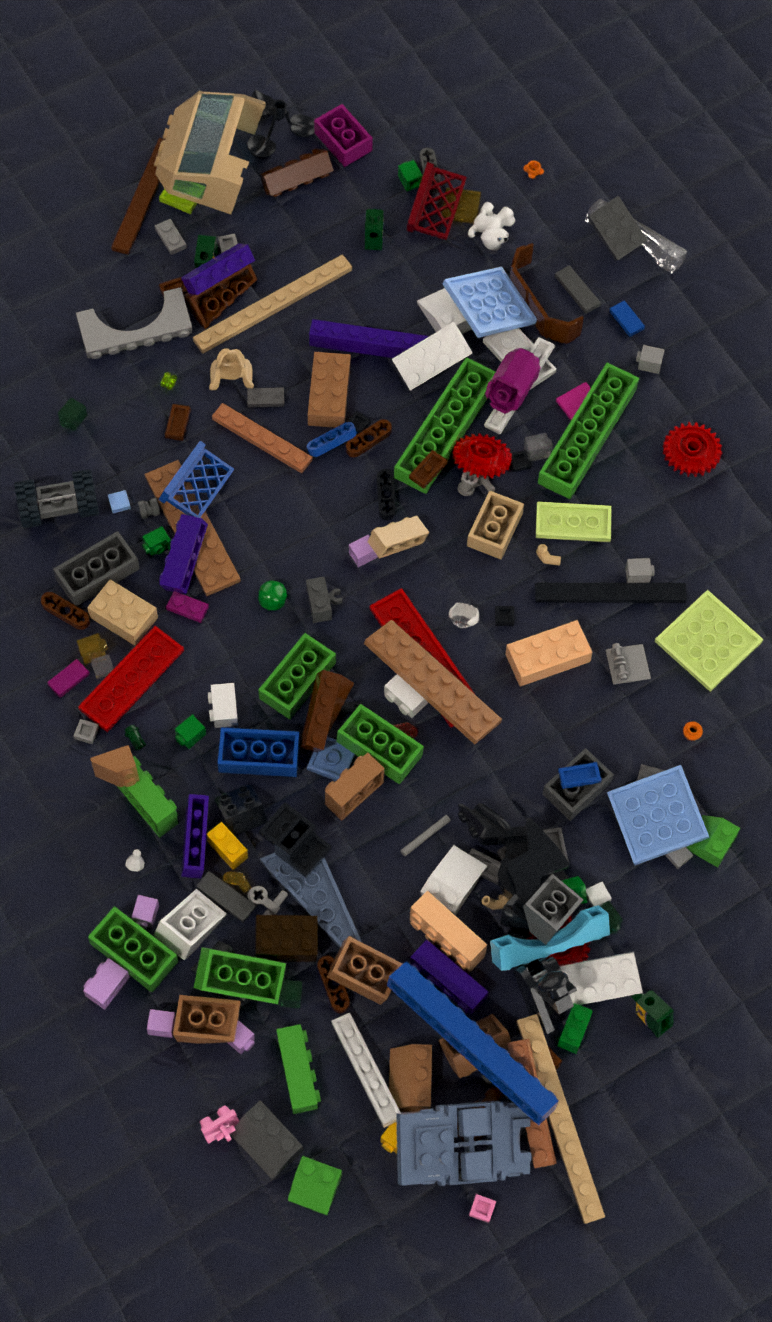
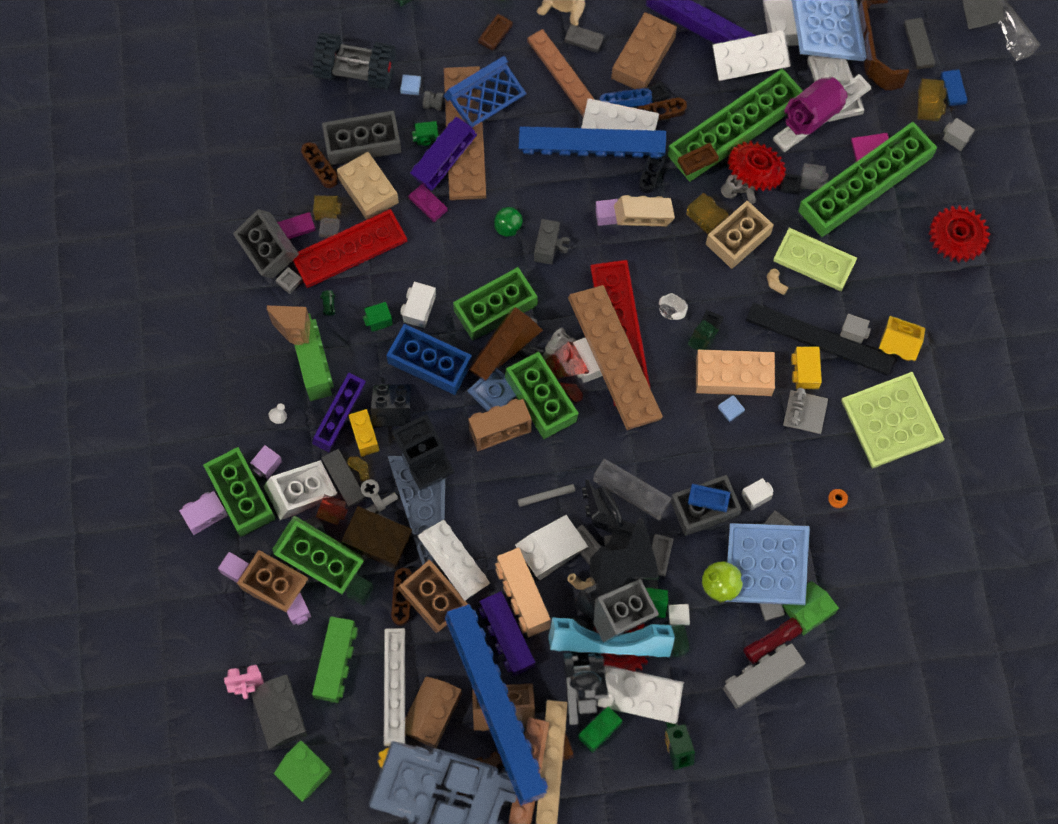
camera: 25 degrees right, 5 degrees up
none -> dark grey brick [233,209,299,278]
none -> clear red brick [316,494,348,525]
none -> white plate [418,520,490,601]
none -> blue brick [519,127,666,159]
none -> light grey piece [542,327,576,362]
none -> clear red wing [545,342,589,379]
none -> white plate [582,99,659,130]
none -> clear brick [593,458,671,520]
none -> clear yellow brick [686,193,729,234]
none -> clear green brick [687,320,719,351]
none -> lime cylinder [702,561,743,602]
none -> light blue tile [718,395,745,422]
none -> light grey brick [723,643,806,709]
none -> white brick [741,478,773,511]
none -> dark red axle [744,617,803,664]
none -> yellow brick [791,347,822,389]
none -> yellow slope [879,316,926,361]
none -> clear yellow brick [917,79,946,121]

